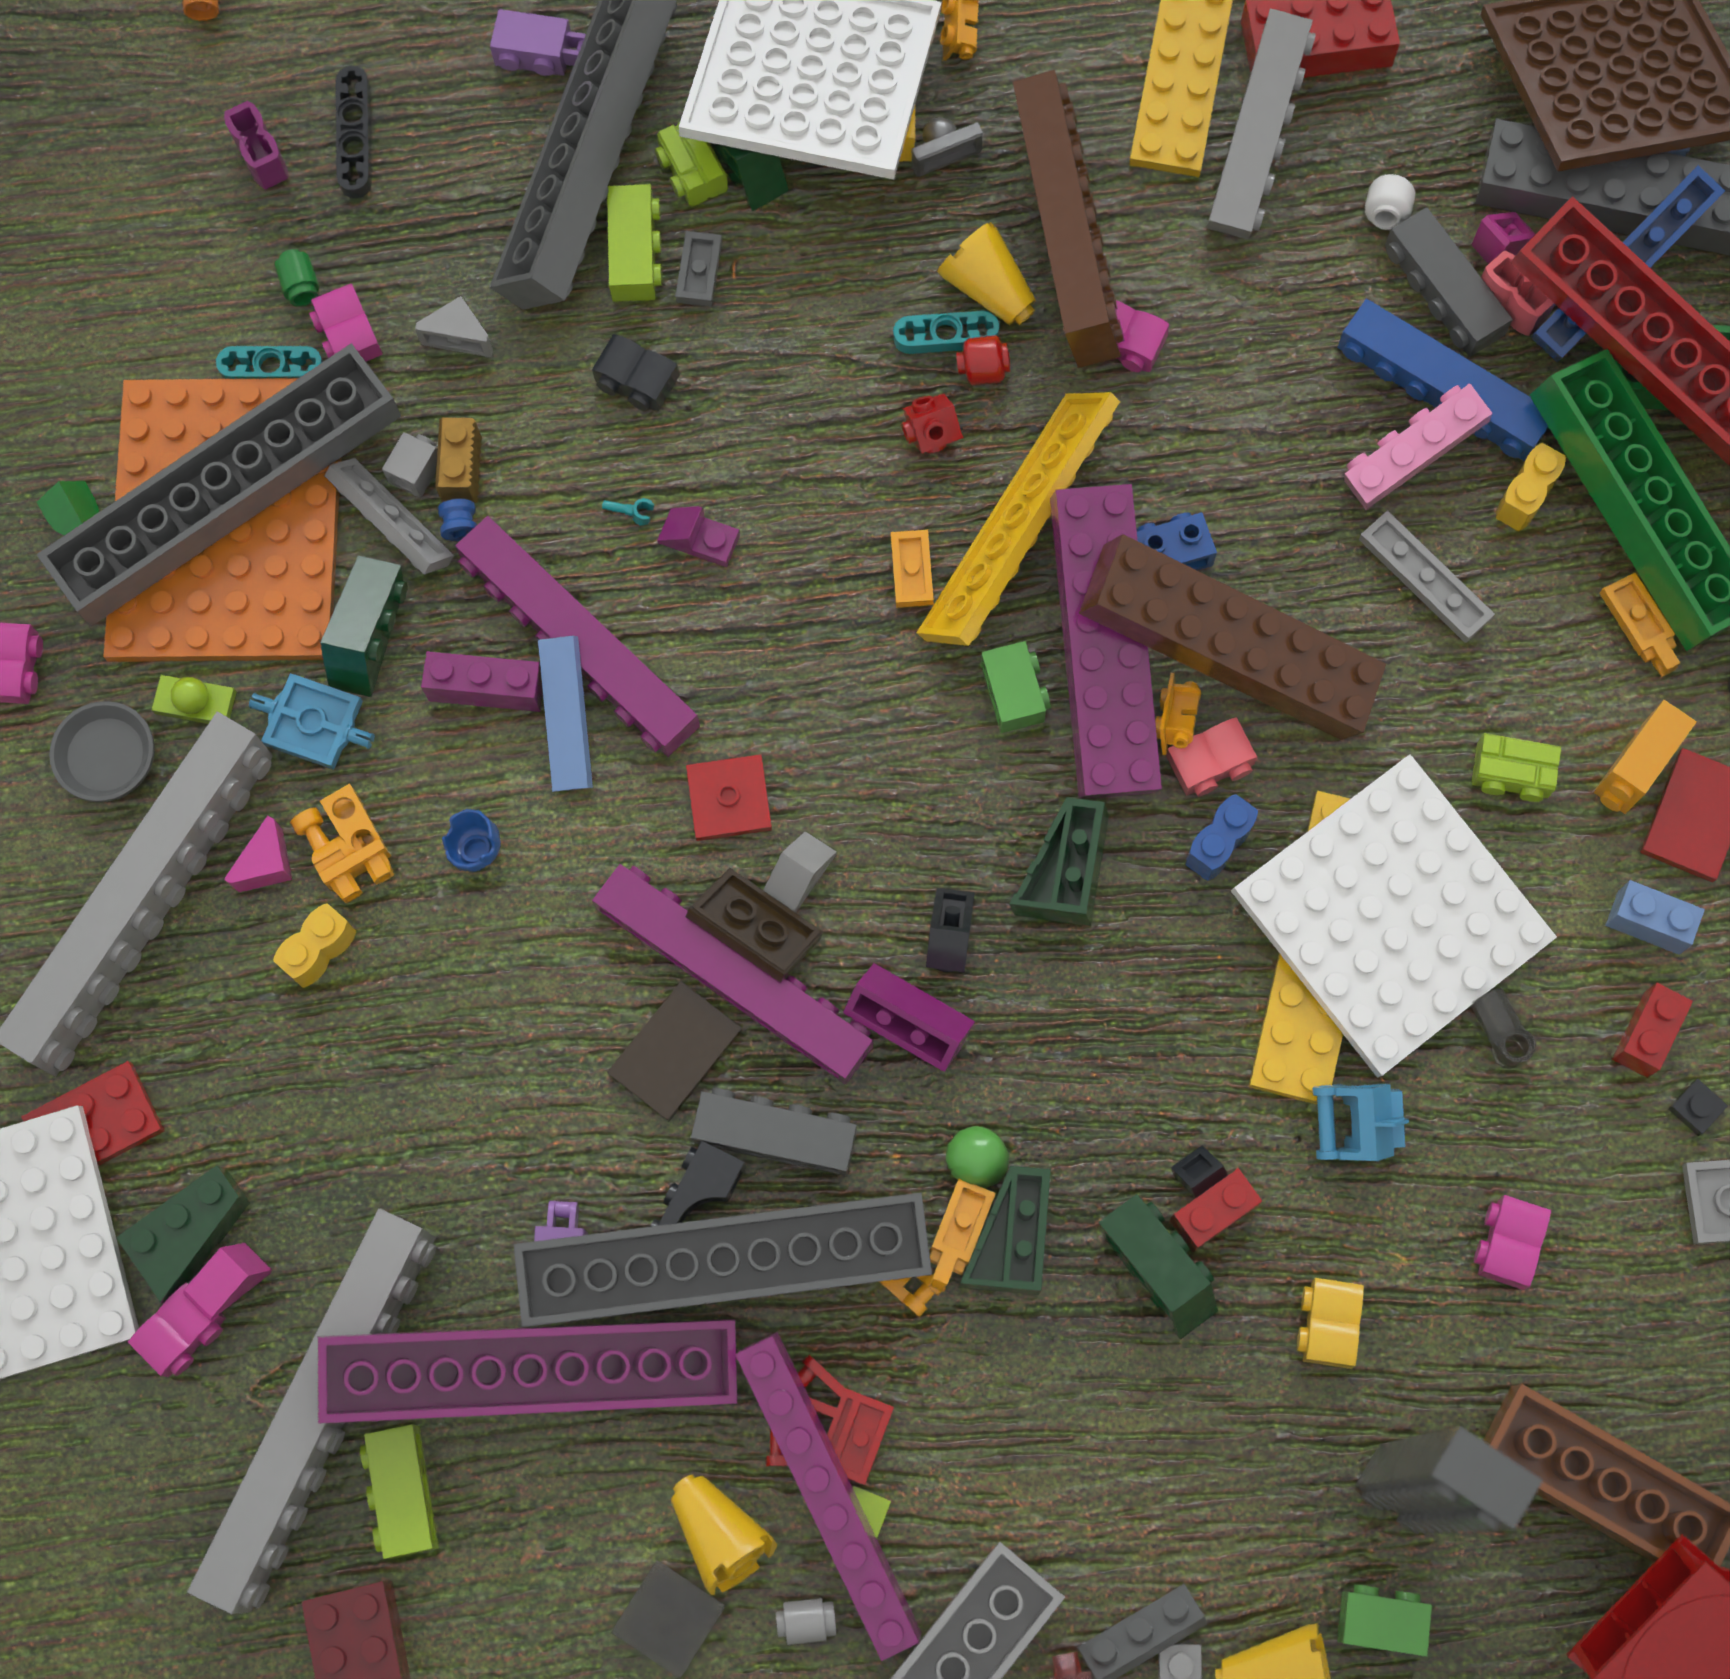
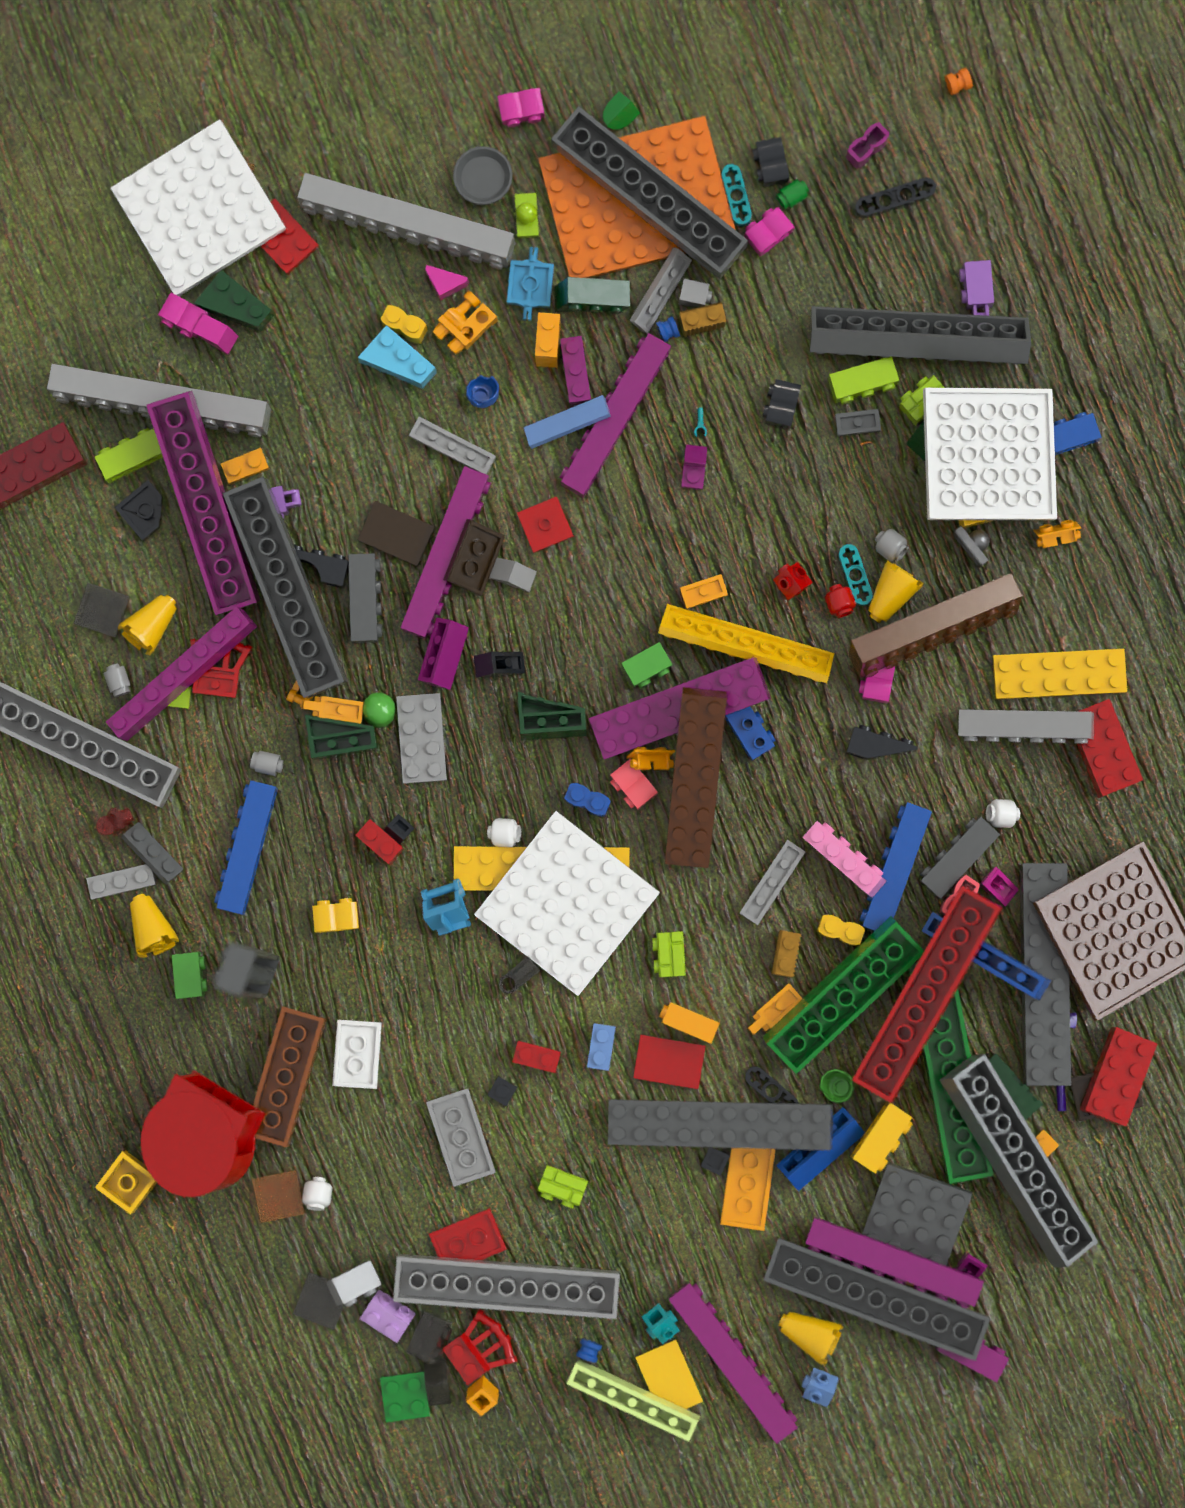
camera: 75 degrees right, 10 degrees up
light grey slope [415,296,493,357] -> none
dark green wedge [1099,1194,1218,1340] -> none
dark pink brick [1474,1195,1551,1290] -> none
none -> black plate [115,480,163,541]
none -> blue brick [214,780,278,915]
none -> light orange plate [221,448,269,485]
none -> light grey brick [250,751,284,776]
none -> white tile [333,1020,382,1089]
none -> medium azure wedge [358,325,437,389]
none -> light grey plate [396,693,447,784]
none -> light grey plate [409,417,496,475]
none -> white head [487,818,521,847]
none -> light orange brick [535,312,561,368]
none -> black brick [752,137,790,187]
none -> pearl gold brick [771,930,802,978]
none -> black slope [845,725,918,760]
none -> light grey head [875,529,908,561]

